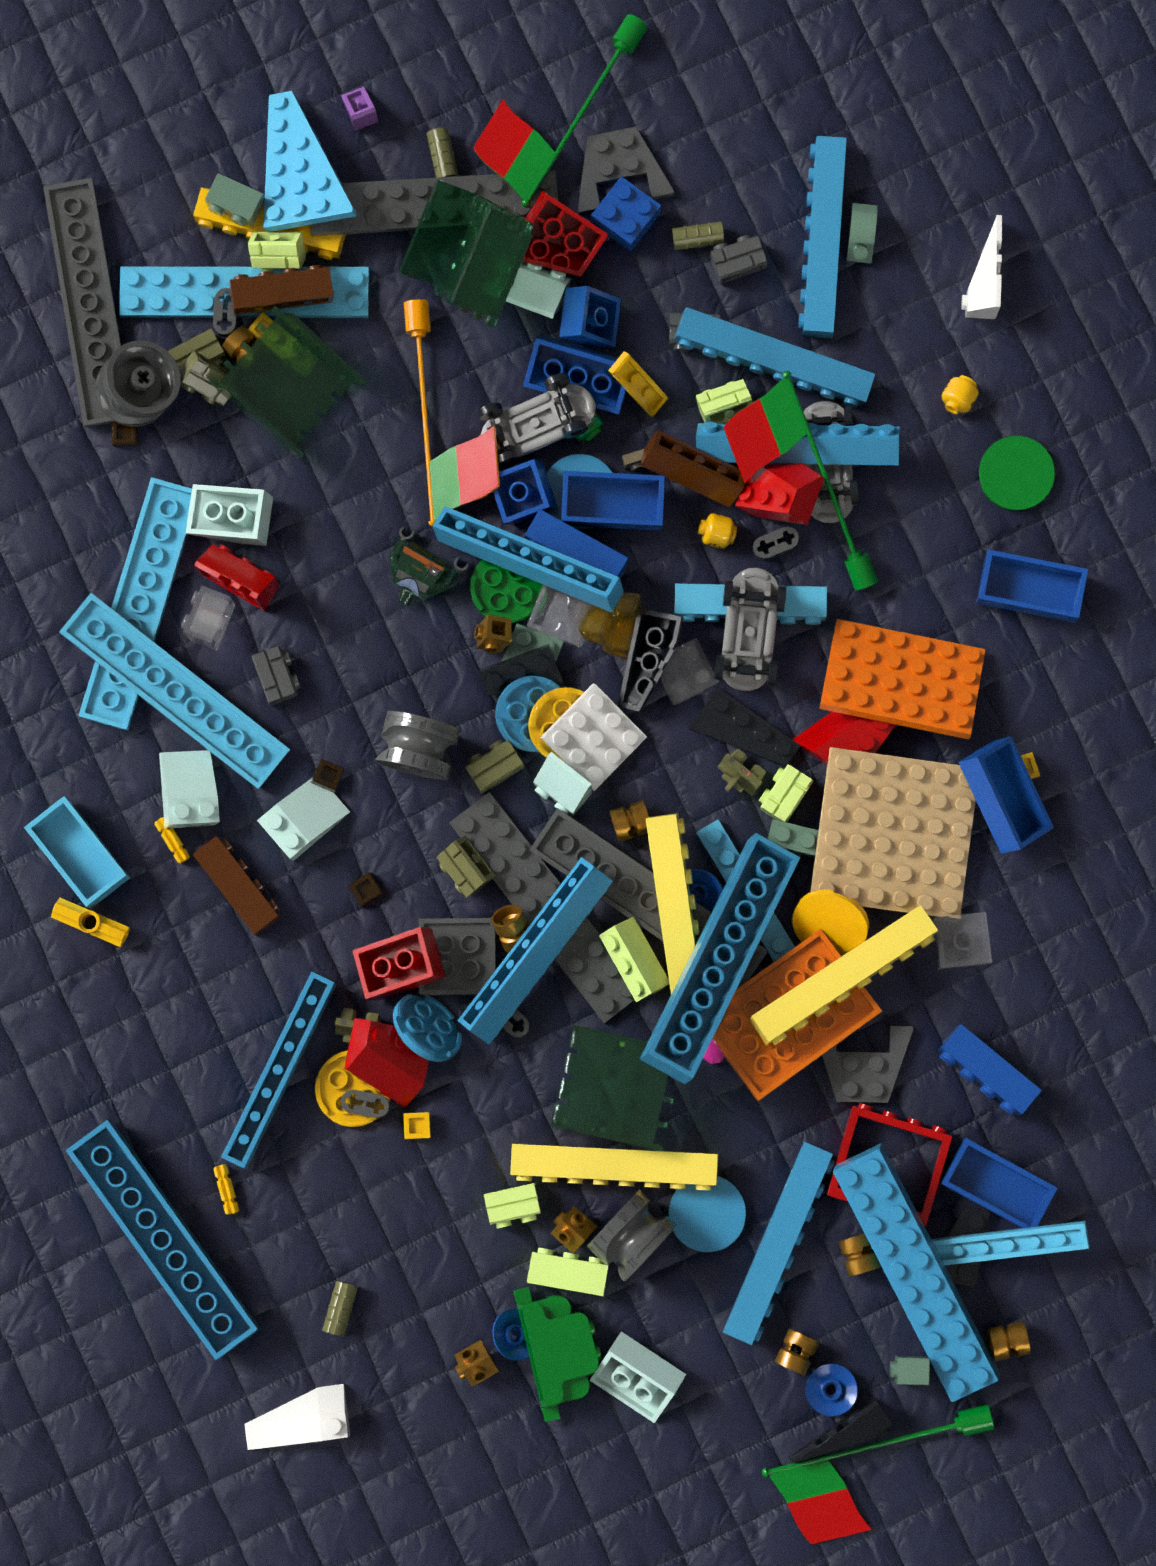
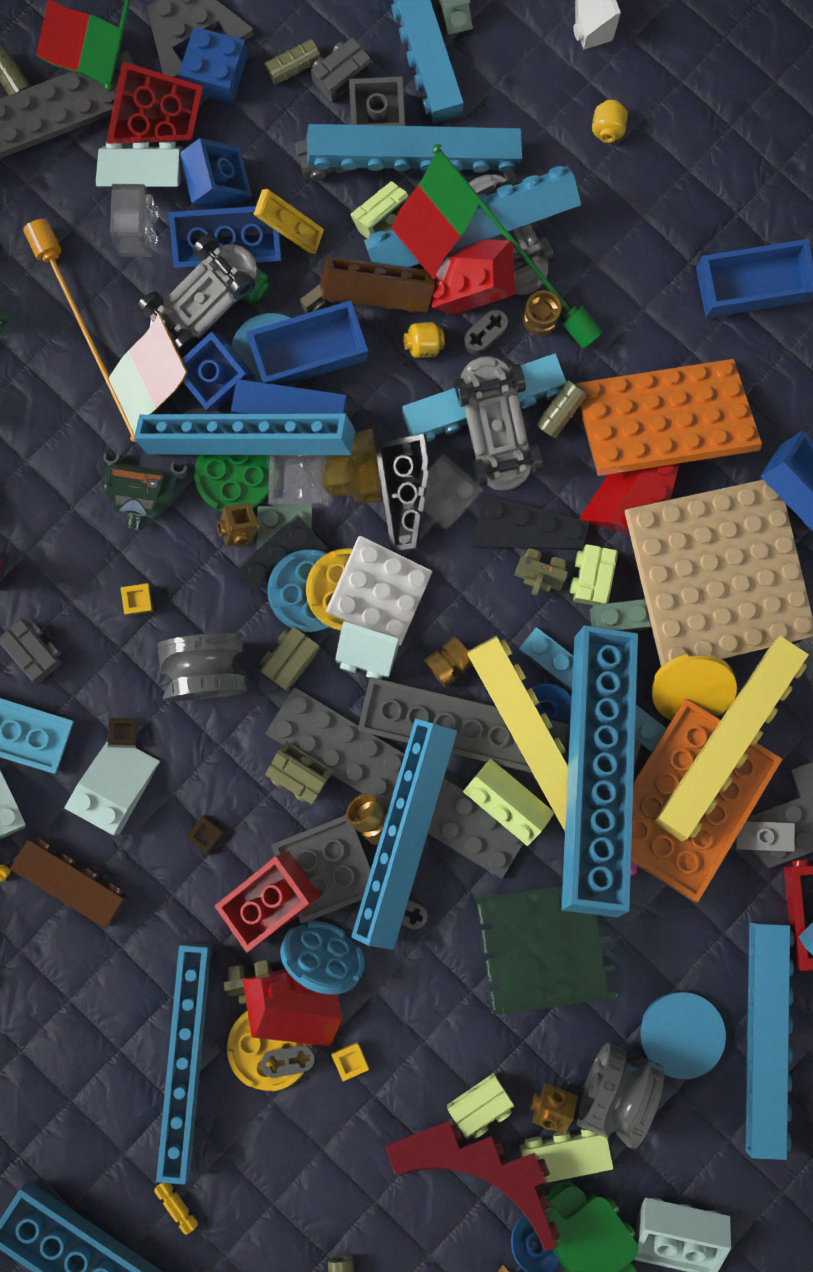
camera: 30 degrees left, 0 degrees up
clear green windscreen [398,179,533,328] -> none
light yellow brick [510,1144,718,1190] -> none
green tile [979,436,1055,511] -> none
none -> clear brick [110,184,158,257]
none -> yellow plate [121,583,153,616]
none -> dark grey brick [349,77,405,126]
none -> dark red arch [385,1121,561,1252]
none -> pearl gold wheel [523,290,561,336]
none -> olive axle [537,380,588,438]
none -> light grey plate [737,821,795,852]

